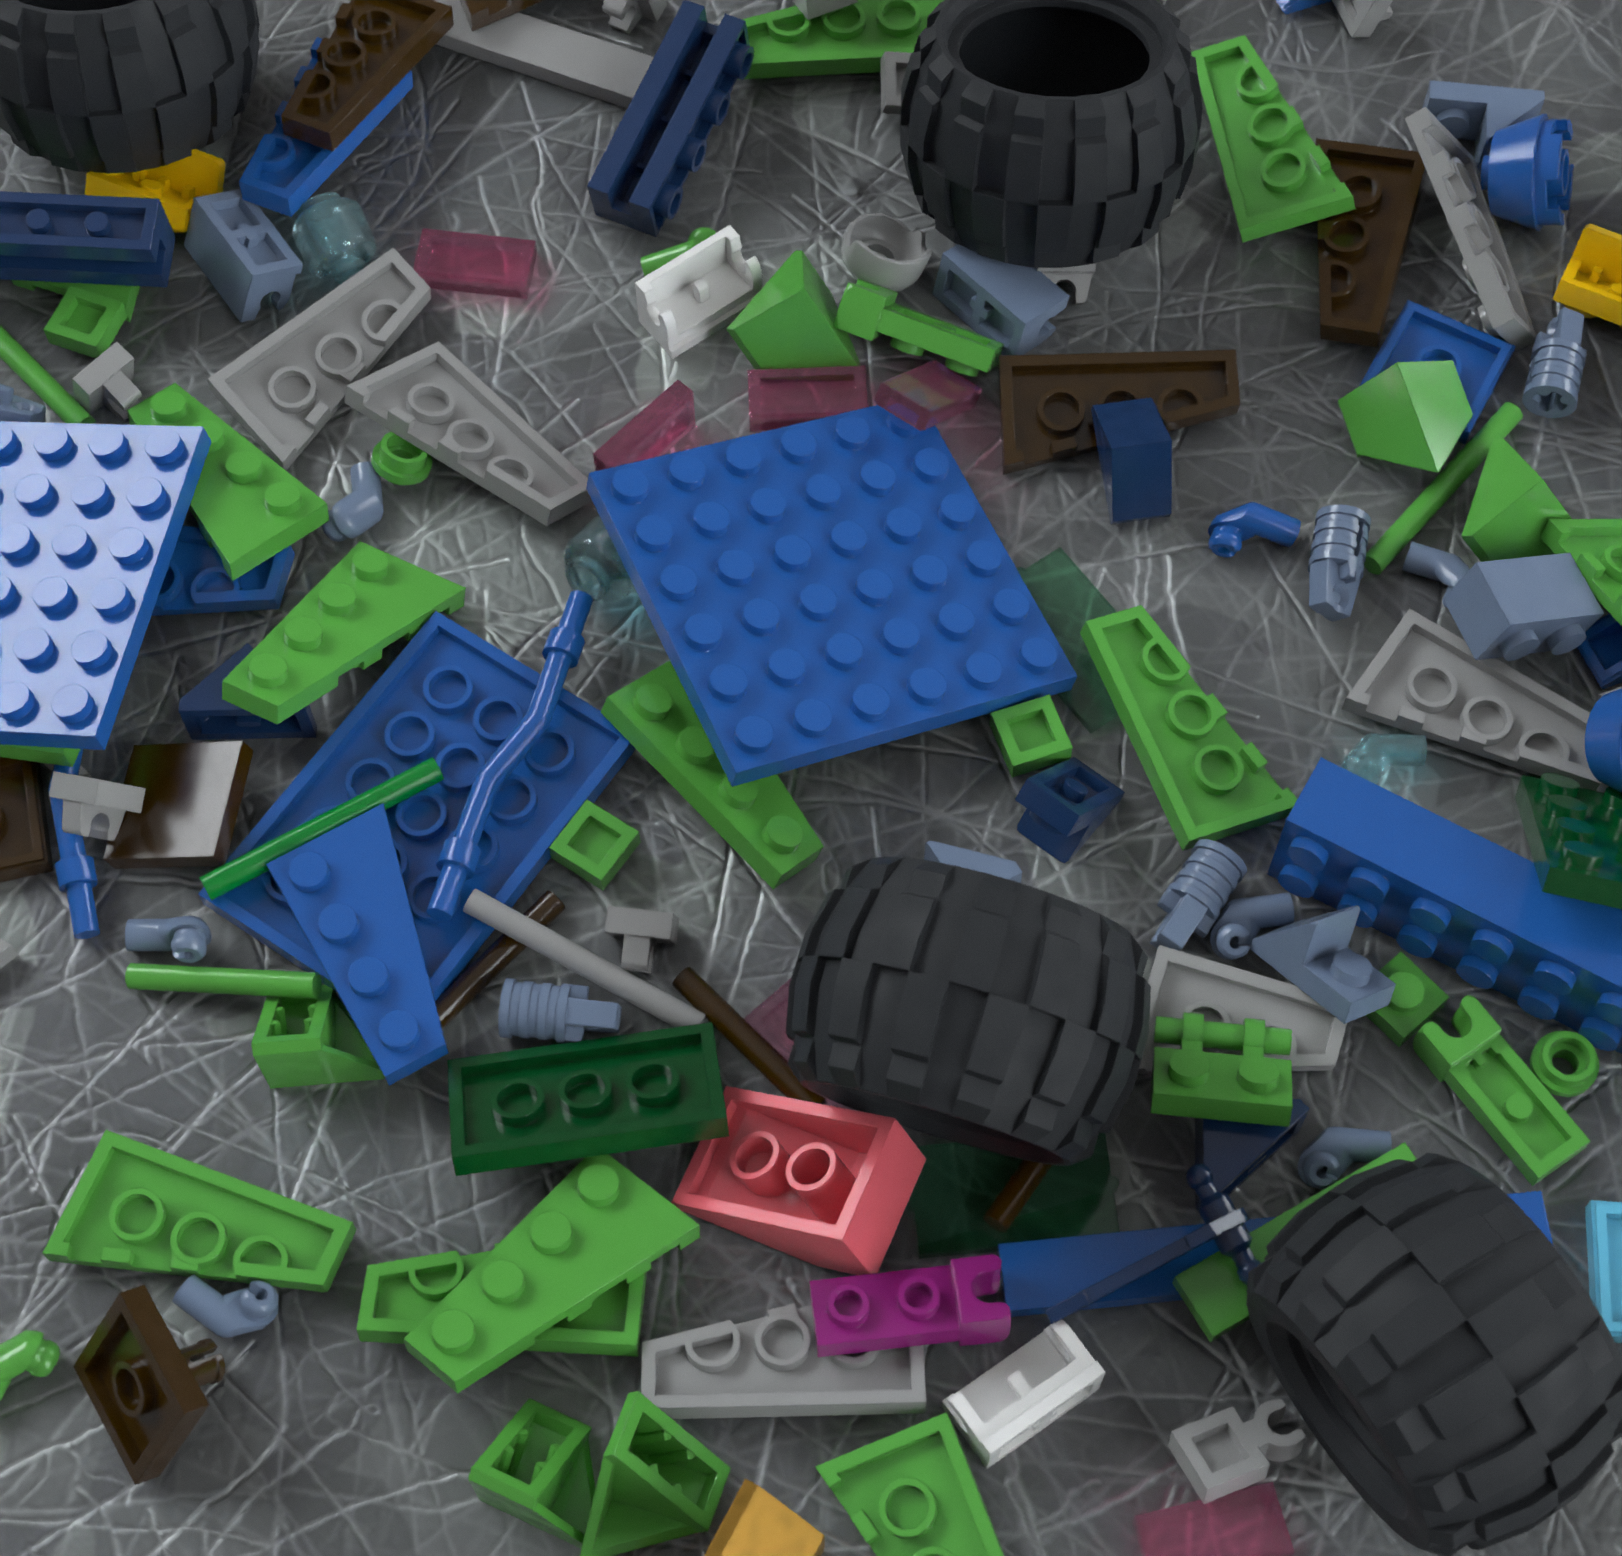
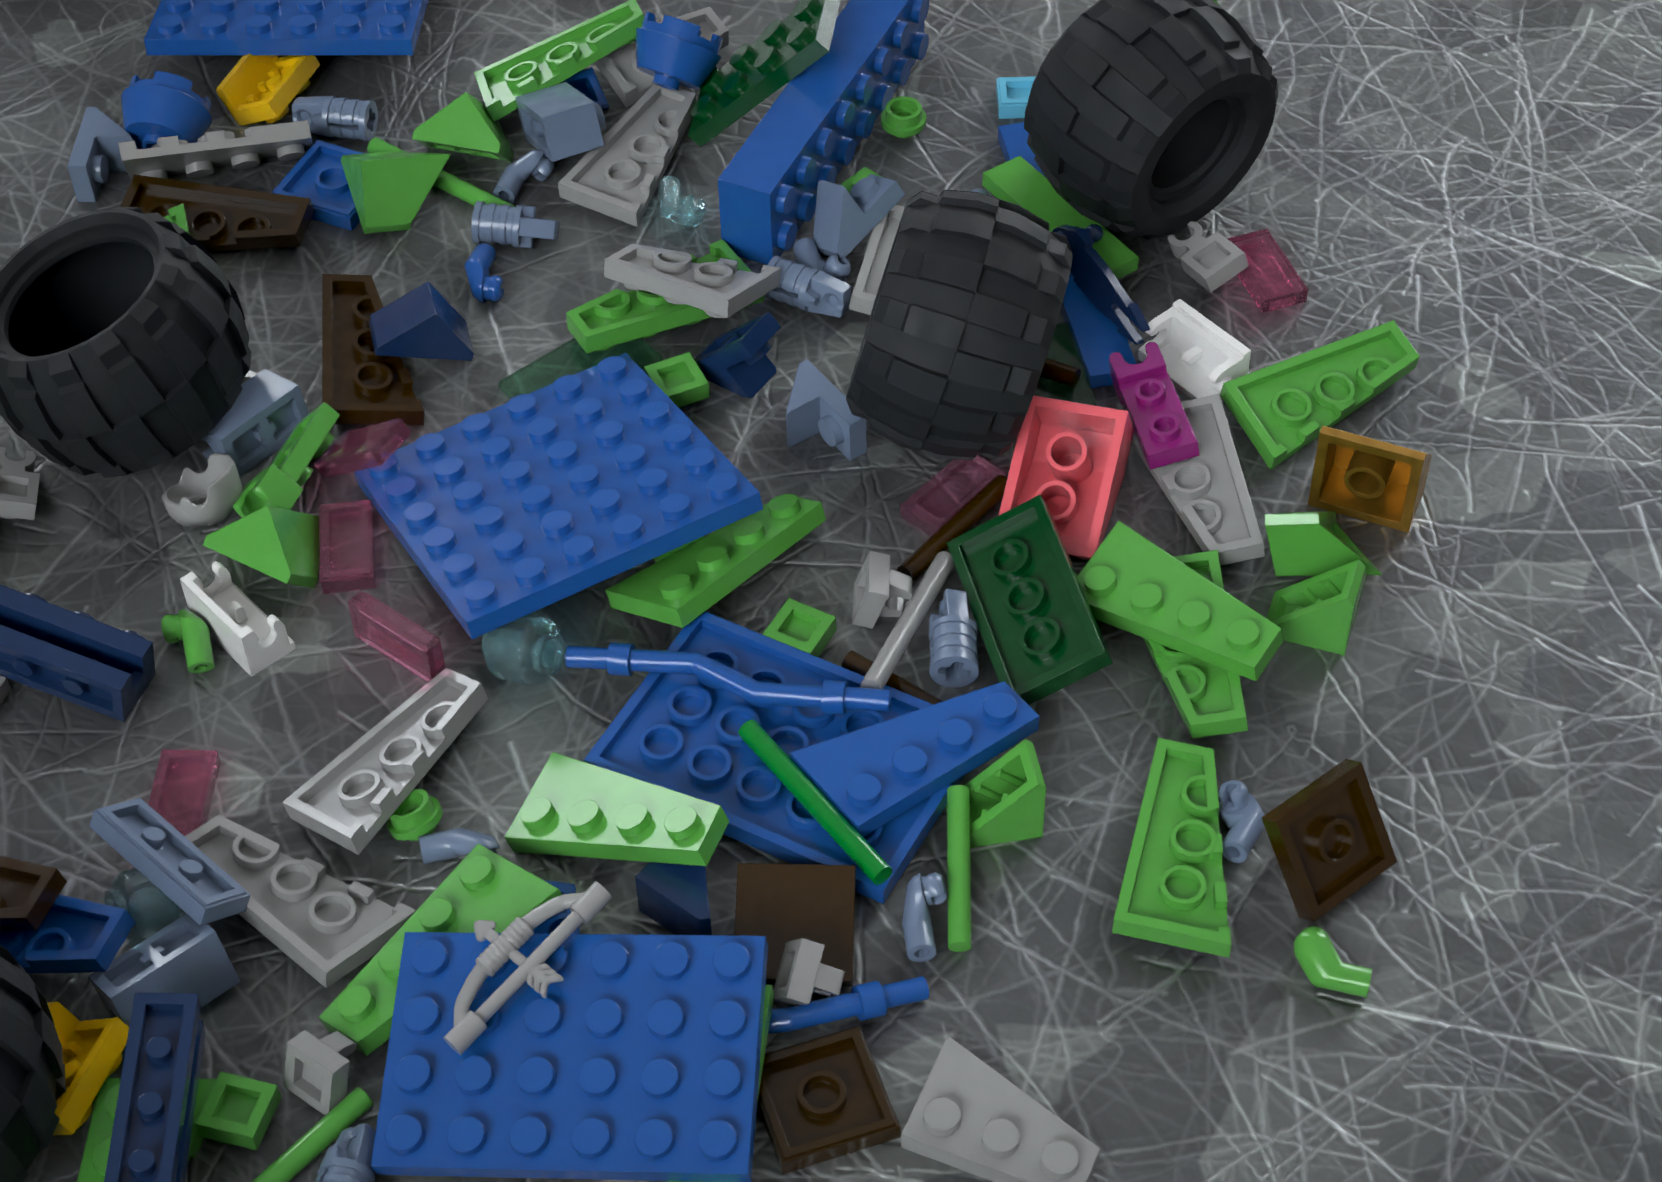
camera: 95 degrees left, 15 degrees down
bright green plate [1413,995,1590,1186] -> none
none -> sand blue tile [89,798,251,926]
none -> light grey piece [443,881,612,1055]
none -> light grey wing [604,244,781,318]

